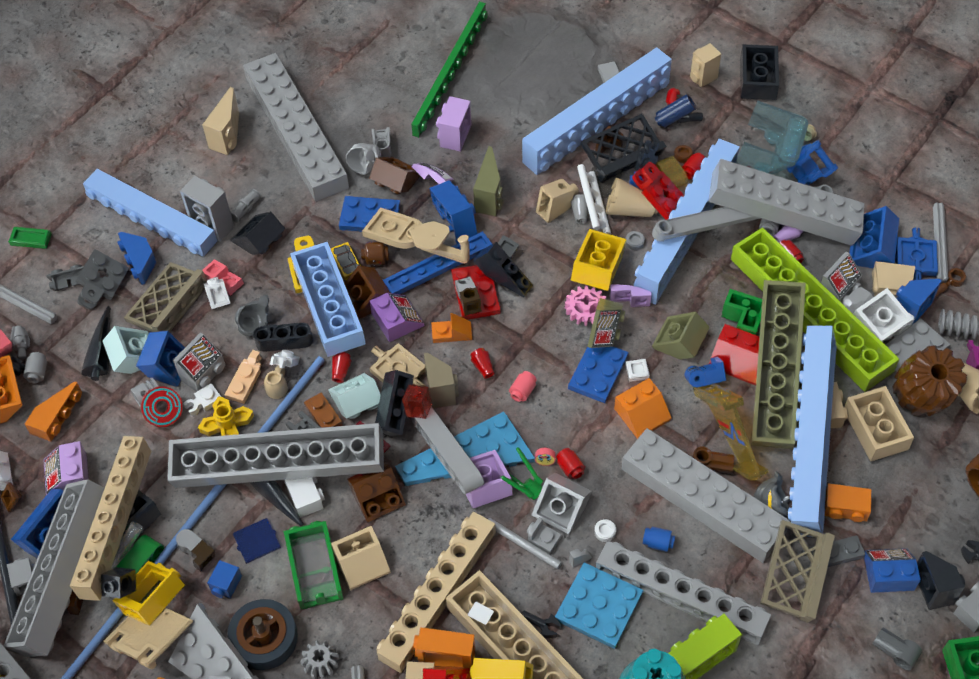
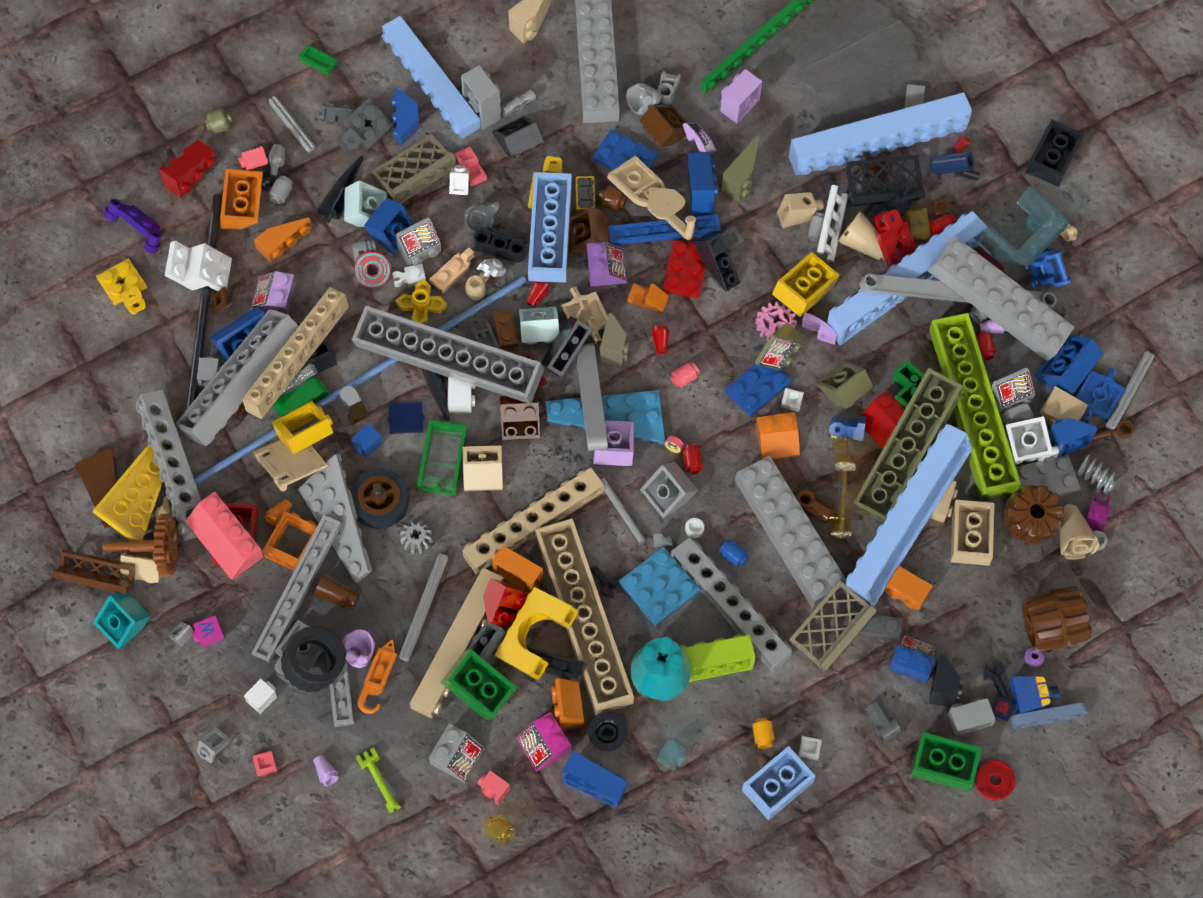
camera: 20 degrees right, 10 degrees up
black brick [101,567,136,599] -> none
clear red brick [402,385,432,419] -> none
dark brown leg [455,277,482,316] -> none
white sticker [468,602,494,625] -> none
green plant [501,447,543,500] -> none
light grey bracket [527,517,561,554] -> none
light grey tile [625,231,645,250] -> none
tan brick [690,43,721,88] -> none
dark grey hair [754,471,790,518] -> none

